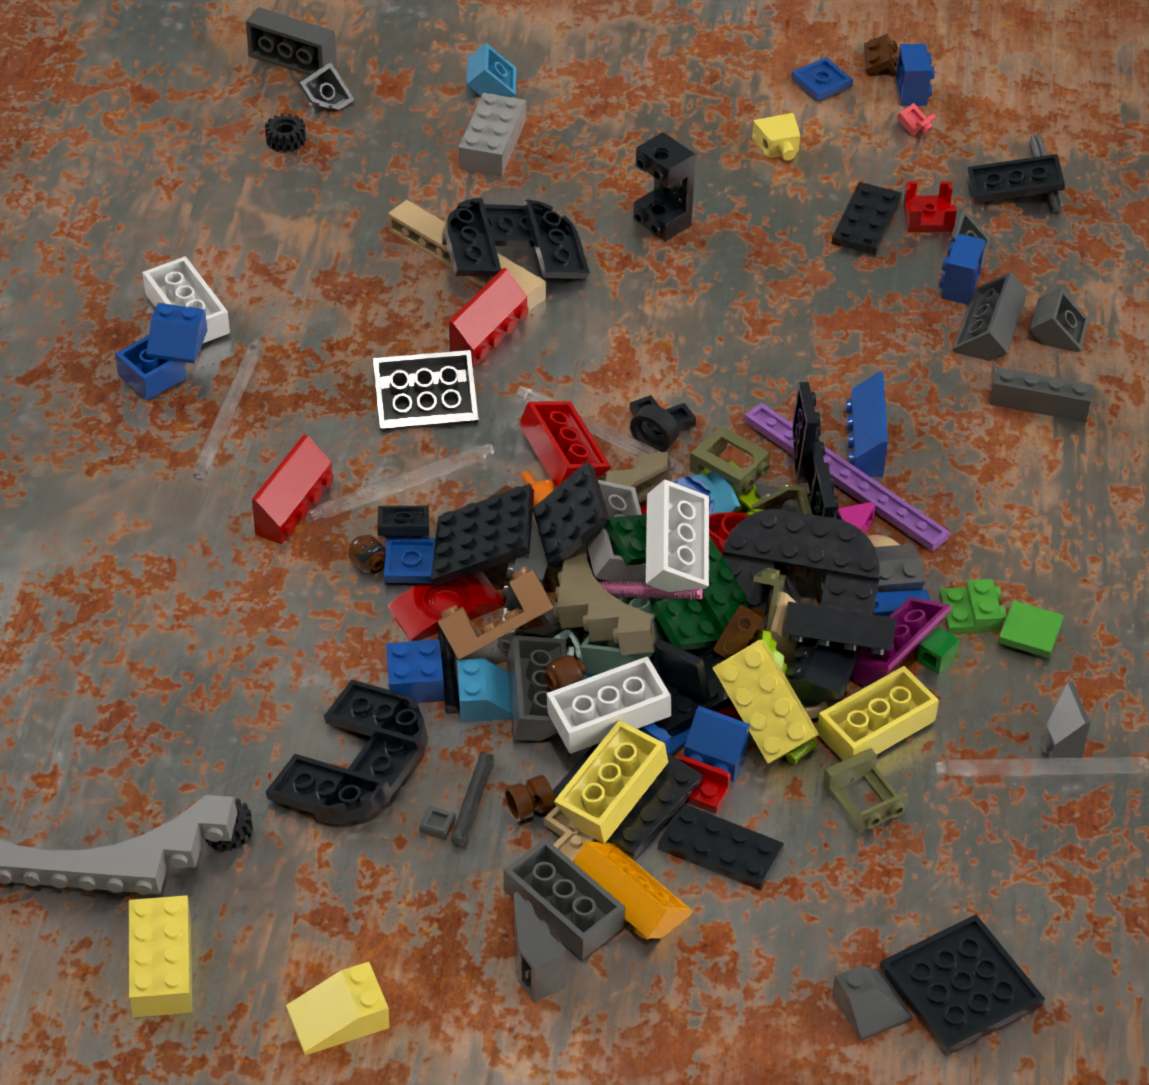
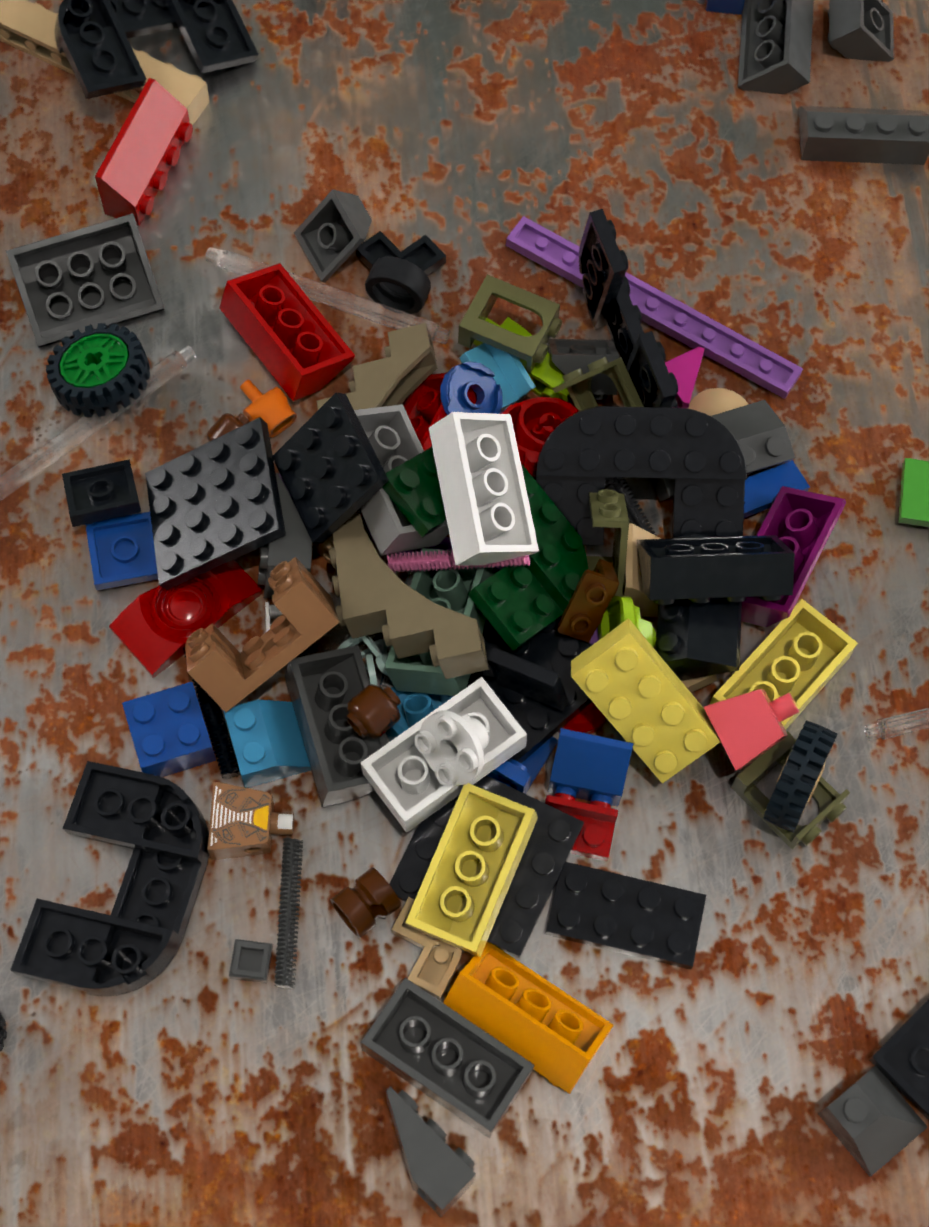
camera: 15 degrees left, 20 degrees up
reddish brown head [349,535,386,573] -> none
blue slope [845,372,888,477] -> none
green brick [917,626,960,675] -> none
bright green plate [939,579,1006,634] -> none
none -> black wheel [46,323,150,417]
none -> medium nougat torso [208,782,294,860]
none -> dark grey slope [294,189,372,282]
none -> white plate [414,711,489,786]
none -> coral torso [703,689,799,770]
none -> black wheel [763,720,837,833]

